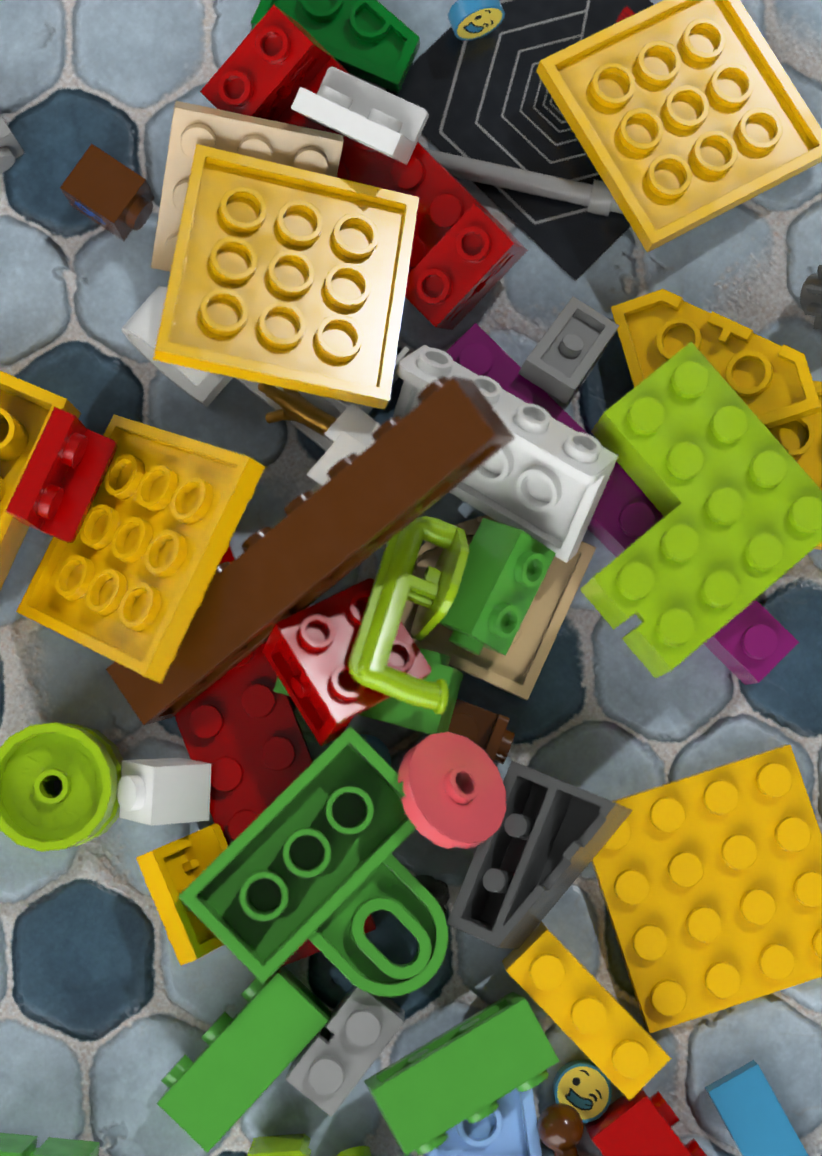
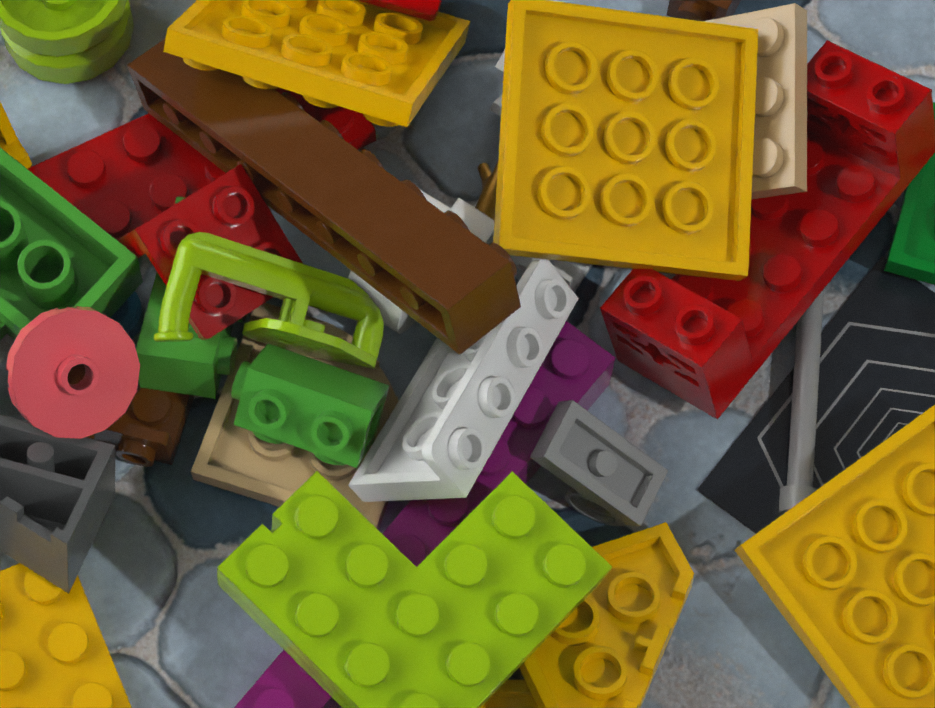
camera: 80 degrees right, 15 degrees down
white brick [117,758,212,826] -> none
white bracket [291,67,429,165] -> none

